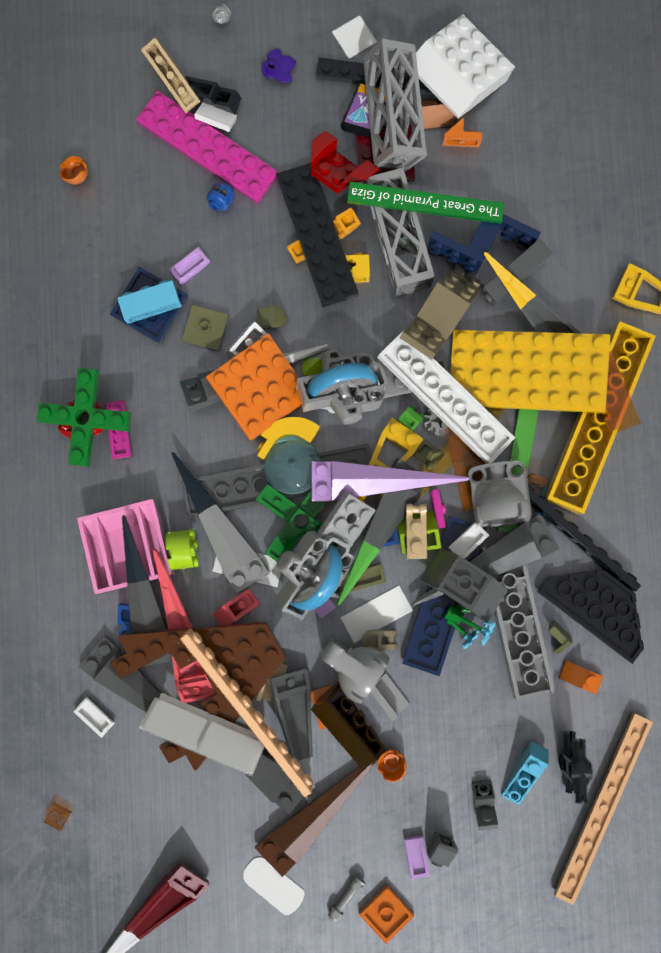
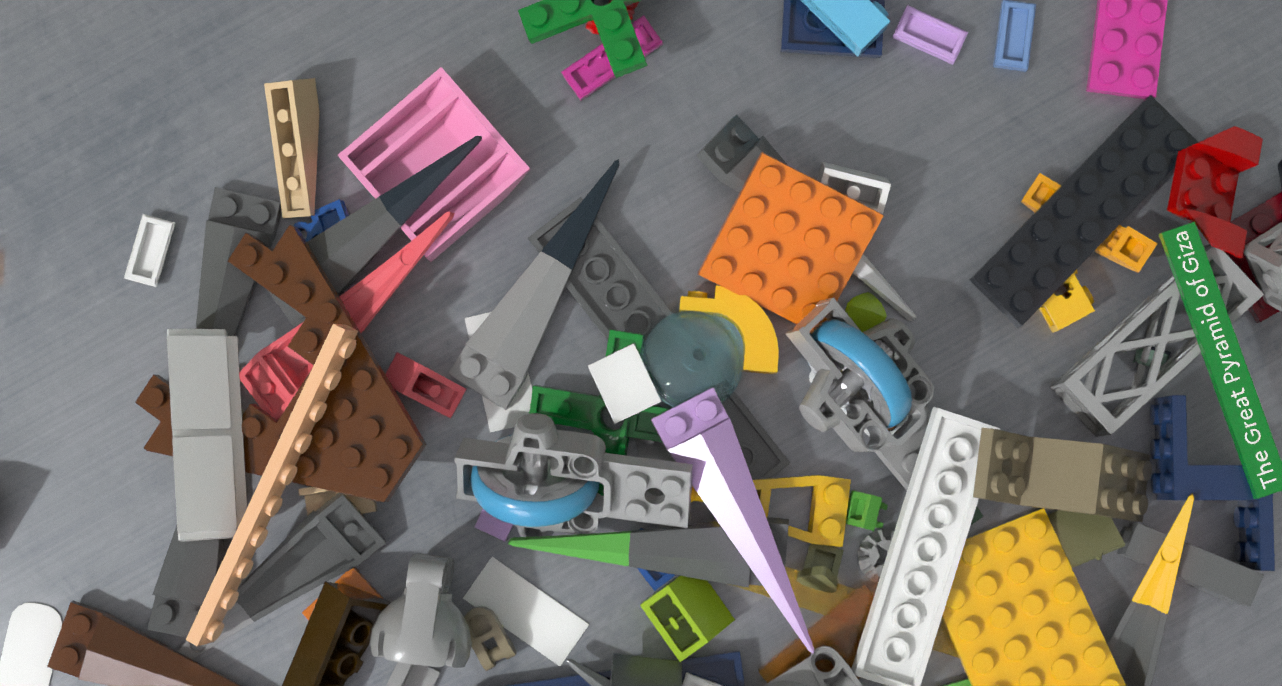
camera: 65 degrees right, 0 degrees up
lime brick [166,529,200,570] -> none
olive plate [182,305,229,352] -> none
blue head [206,182,235,211] -> none
olive tile [257,304,289,328] -> none
olive tile [345,563,386,592] -> none
tan plate [406,504,427,559] -> none
dark pink plate [430,489,446,529] -> none
none -> tan slope [264,78,320,218]
none -> white sticker [588,344,661,424]
none -> medium blue tile [993,0,1036,72]
none -> olive piece [1047,510,1125,568]

